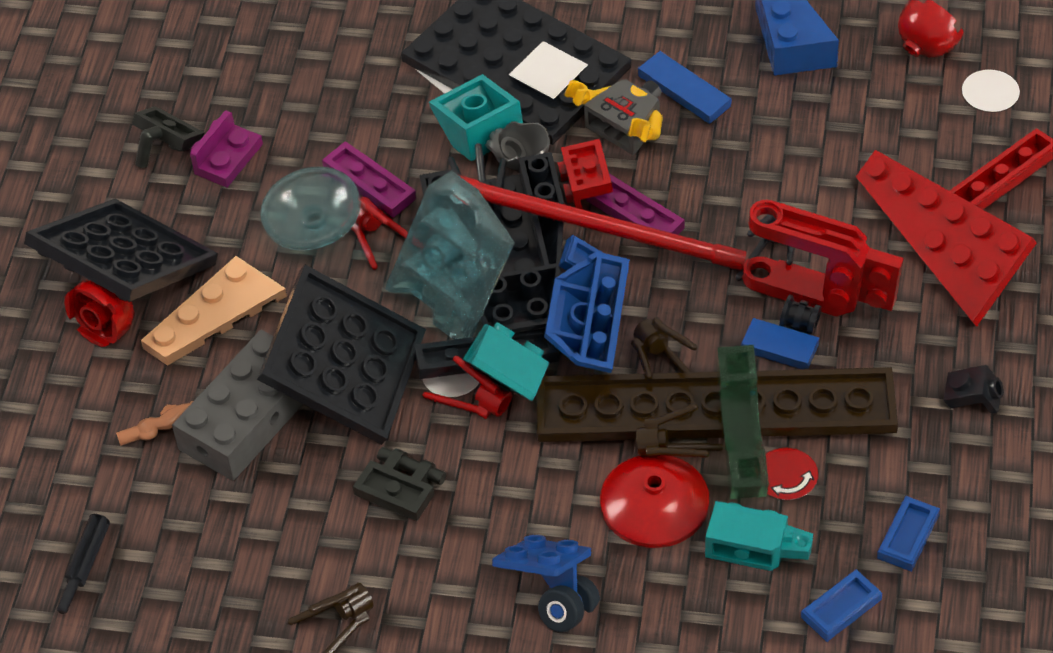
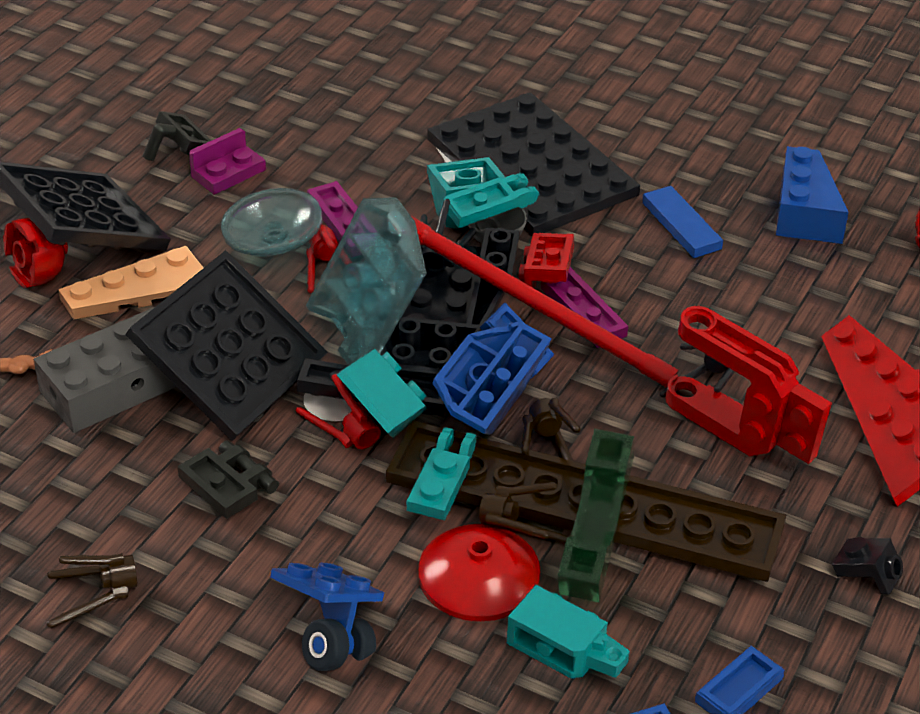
camera: 15 degrees right, 10 degrees down
white sticker [509,41,588,99] -> none
torso [564,79,663,155] -> none
blue tile [741,318,819,369] -> none
red sticker [755,448,818,500] -> none
black bush [779,294,822,335] -> none
none -> teal hinge [406,427,477,520]
none -> teal hinge [442,173,539,228]

